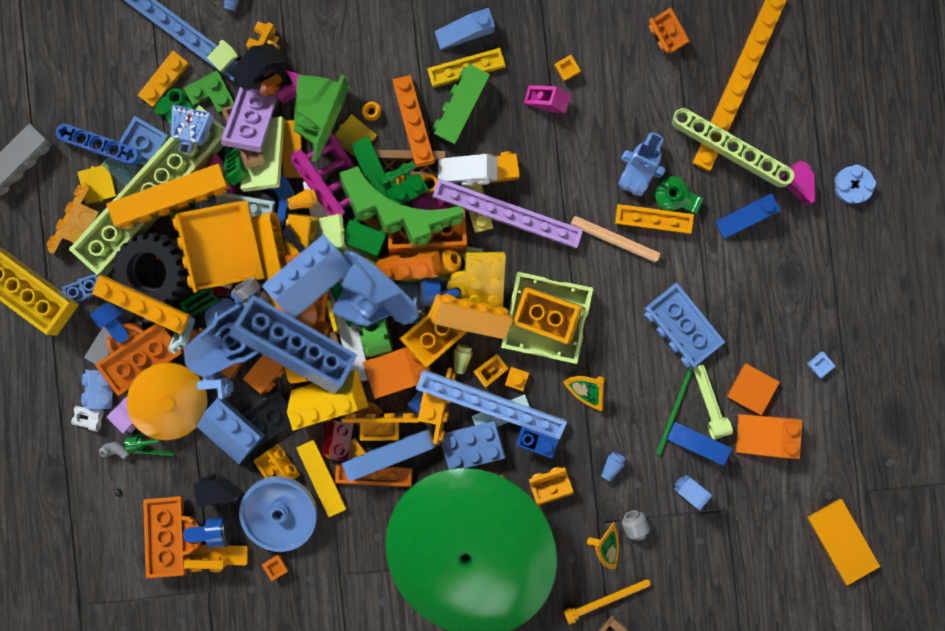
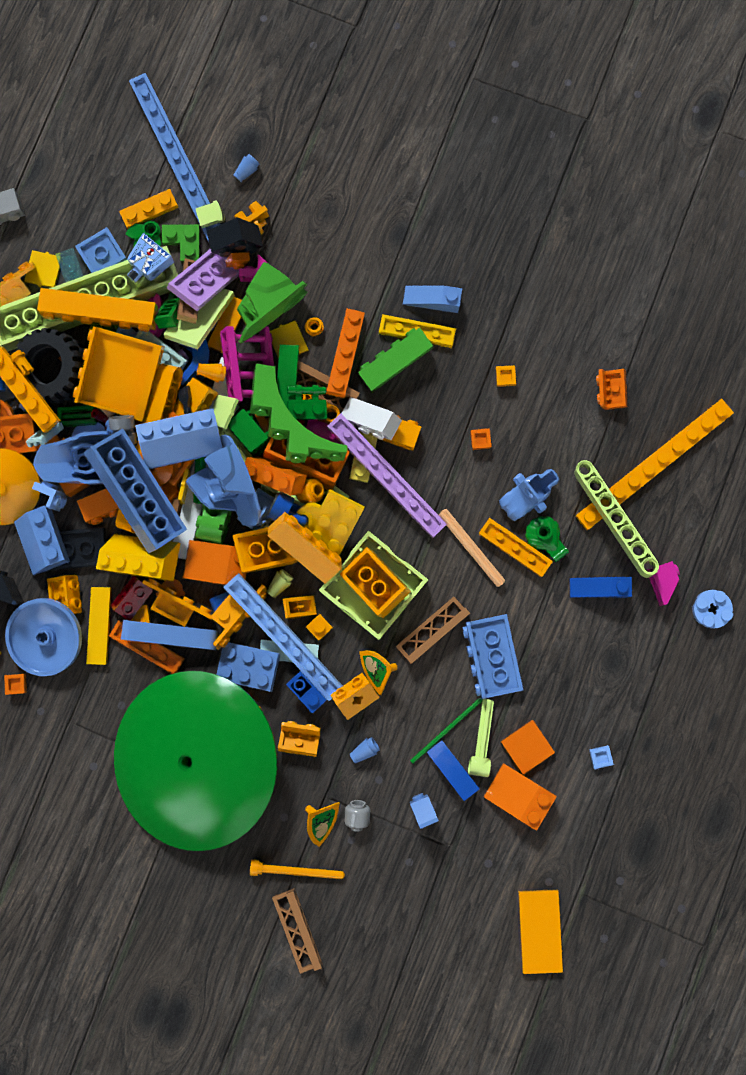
camera: 30 degrees right, 5 degrees down
blue beam [56,124,142,166] -> none
dark pink slope [524,85,571,113] -> none
none -> light orange pin [11,350,34,376]
none -> light orange brick [331,673,380,720]
none -> medium nougat fence [396,597,470,664]
none -> orange plate [470,428,492,450]

